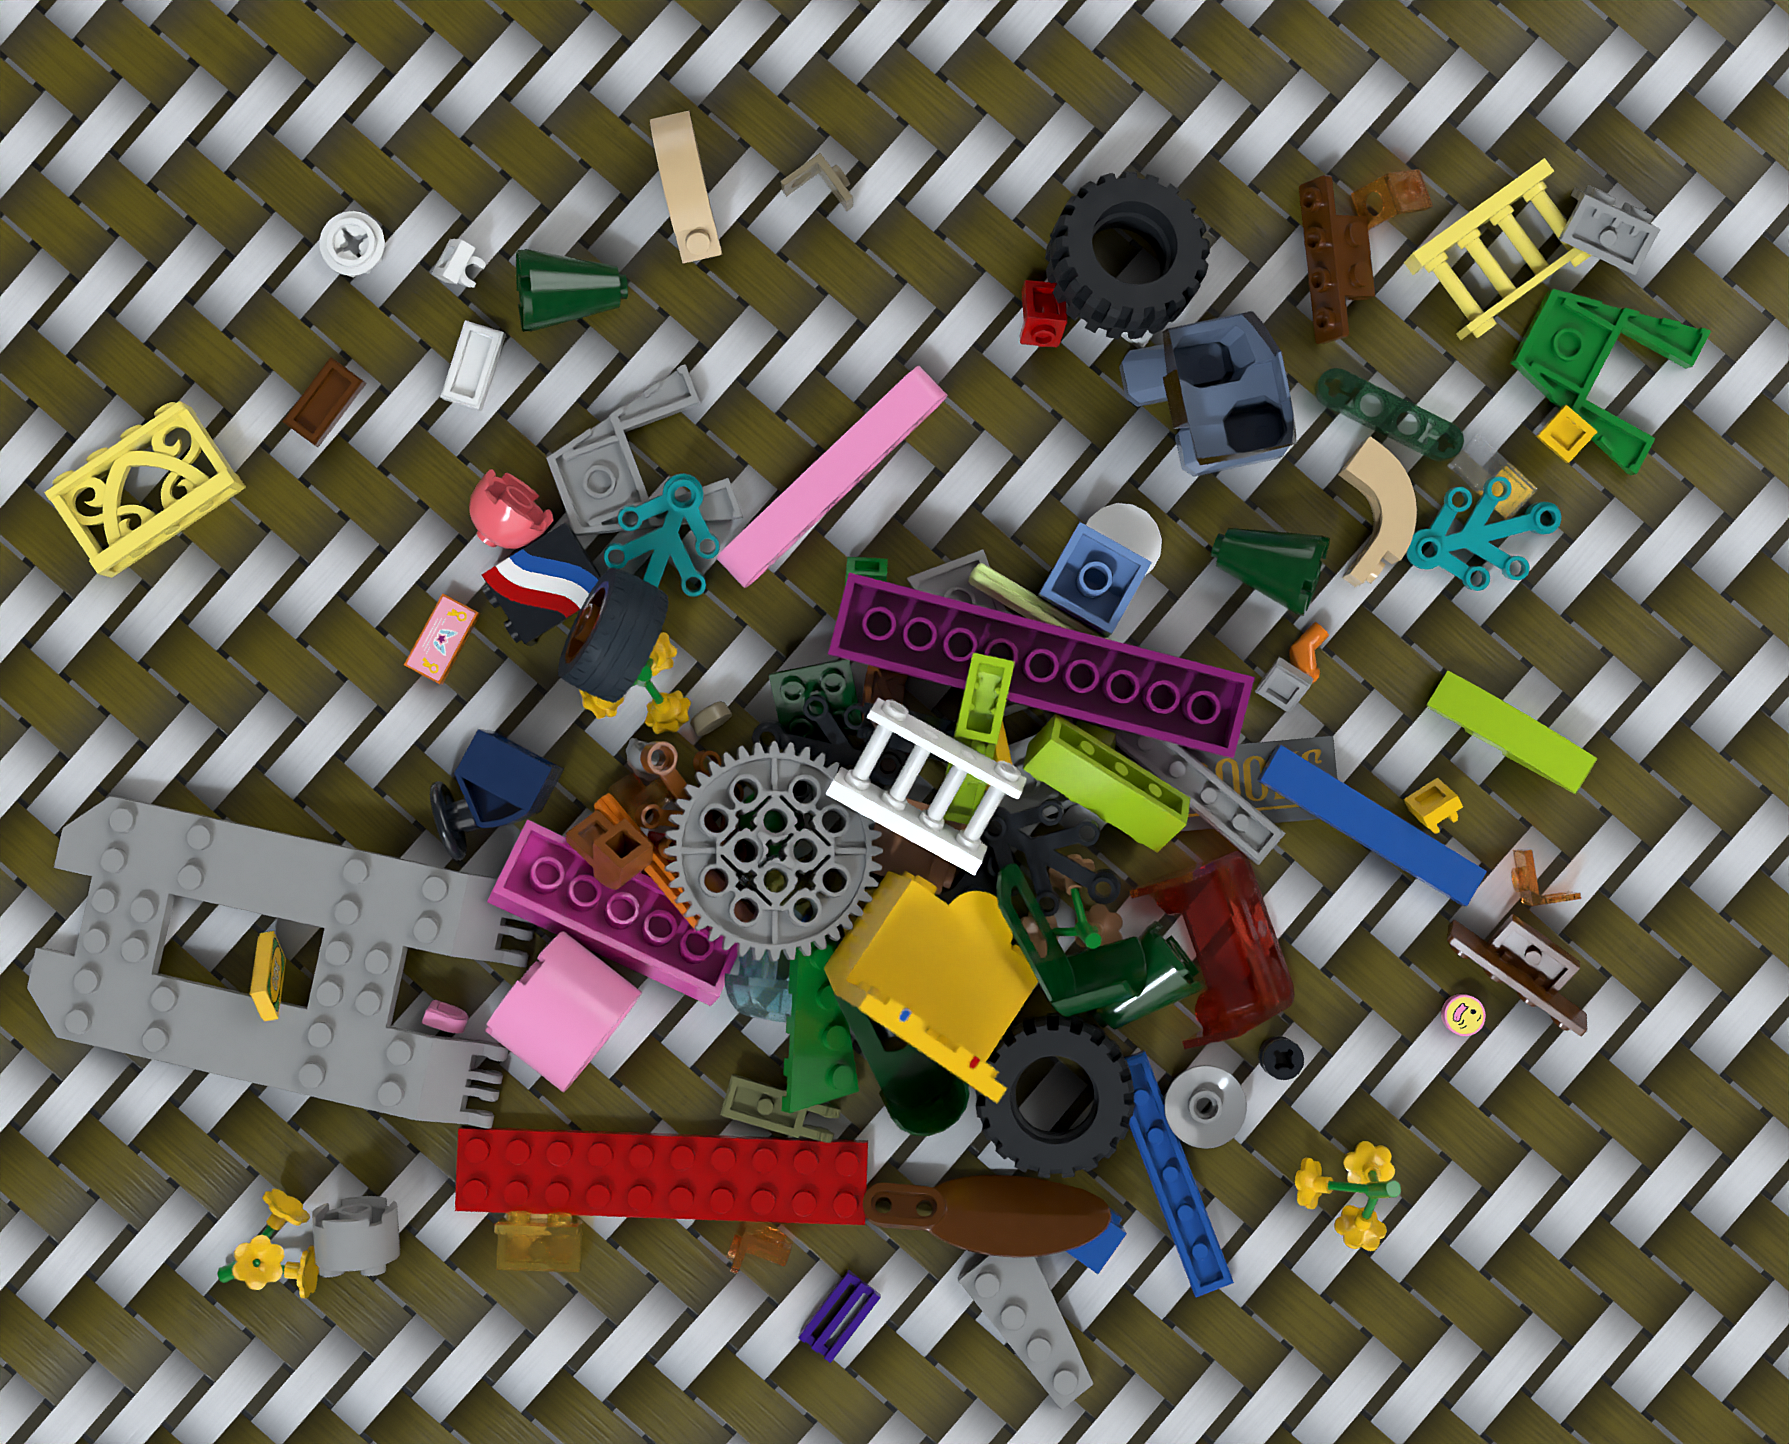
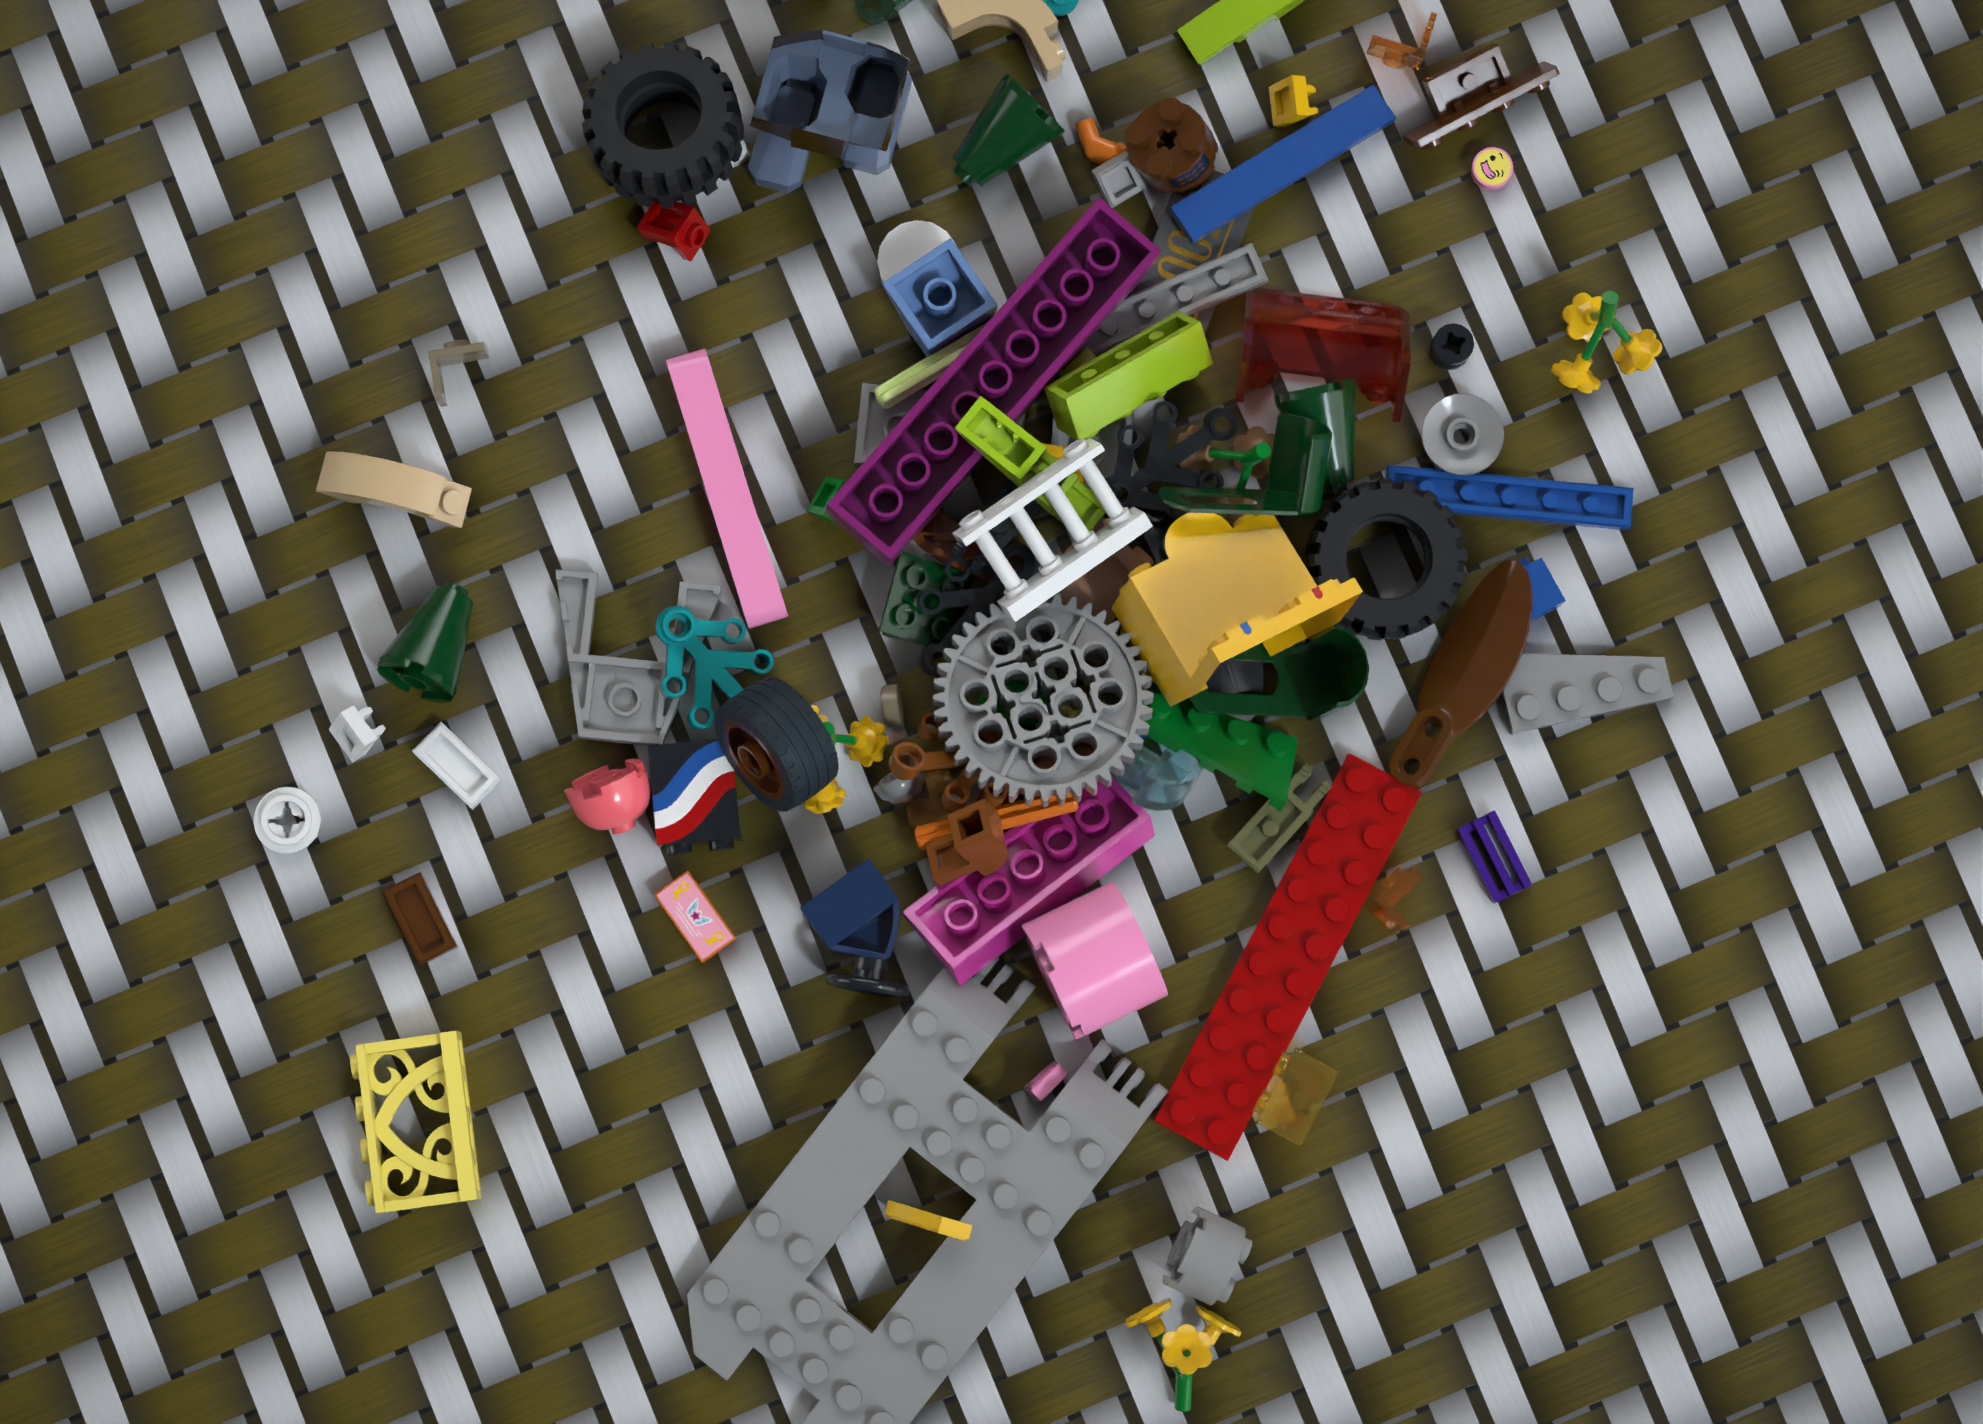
camera: 70 degrees left, 5 degrees down
none -> reddish brown brick [1125,98,1218,195]

